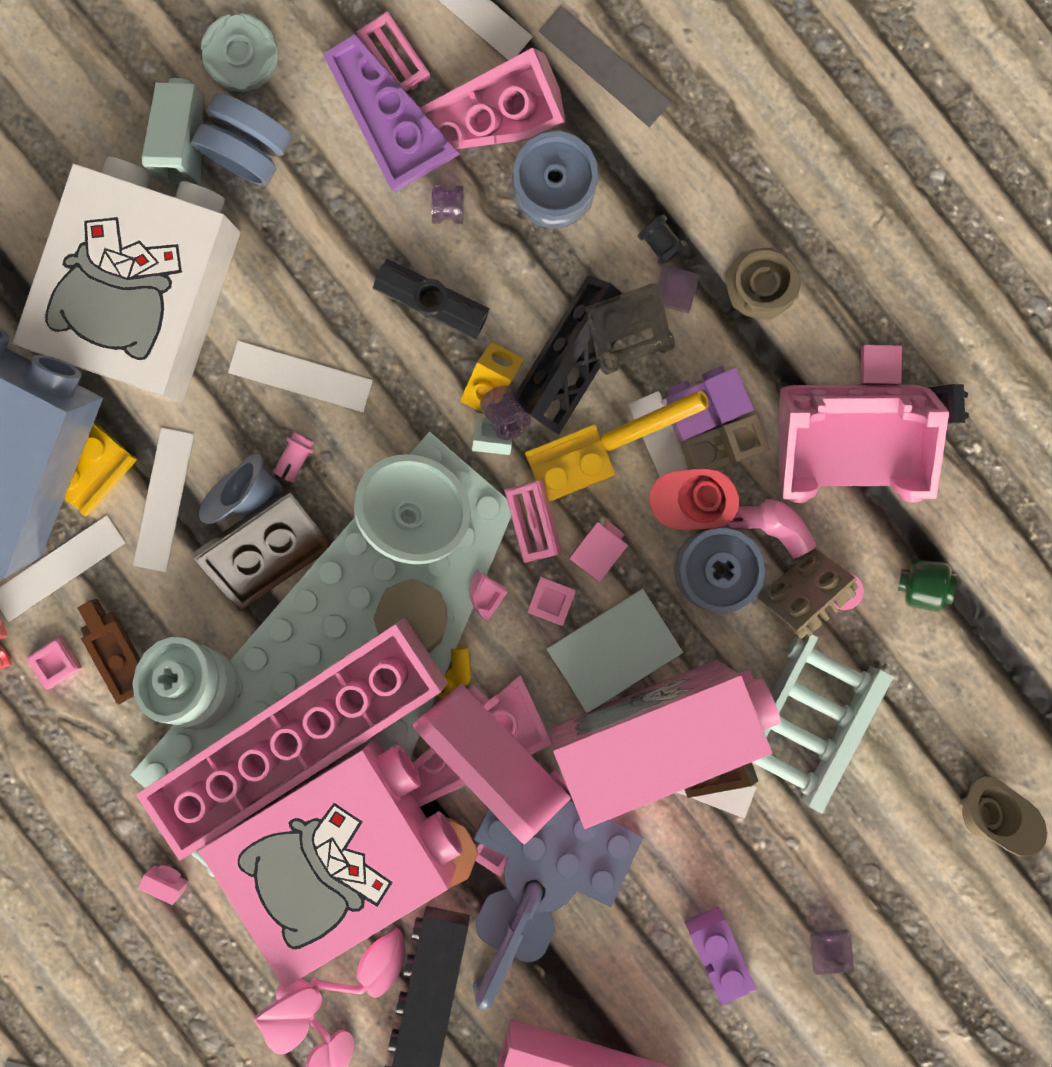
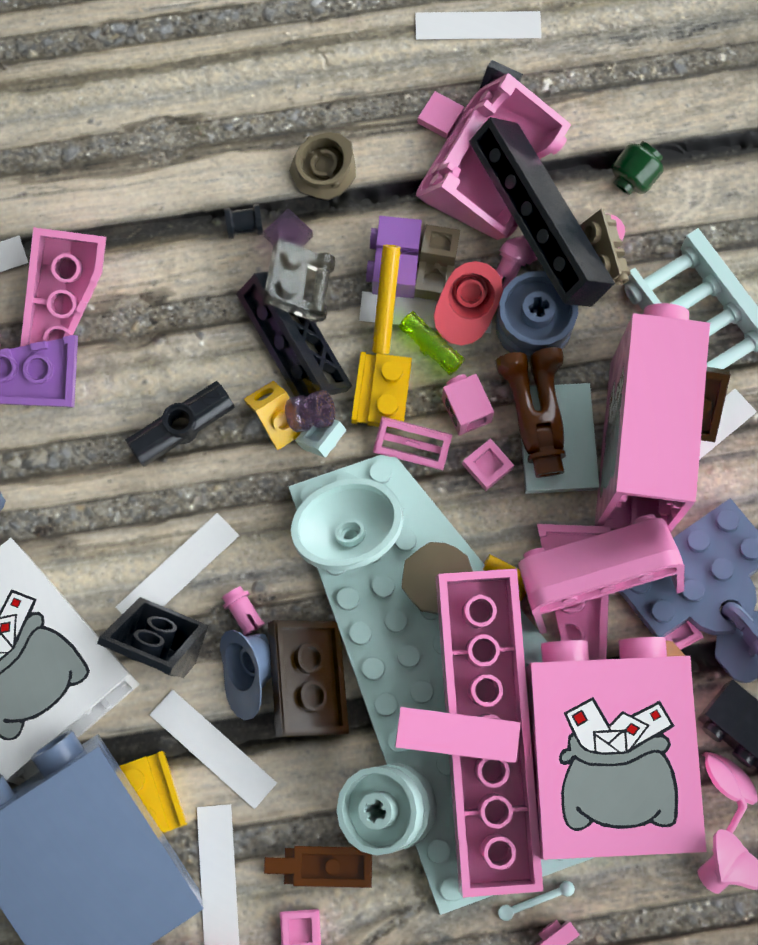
camera: 60 degrees left, 15 degrees down
clear purple wheel [431,184,464,224] -> none
bright pink tile [469,570,509,621] -> none
sand blue wheel [513,131,598,229] -> none
flat silver sticker [539,6,671,128] -> none
none -> black slope [97,597,209,678]
none -> bright pink tile [395,707,521,763]
none -> clear neon green pin [398,311,465,375]
none -> white sticker [415,11,542,40]
none -> black brick [469,117,615,307]
none -> reddish brown piece [495,347,566,478]

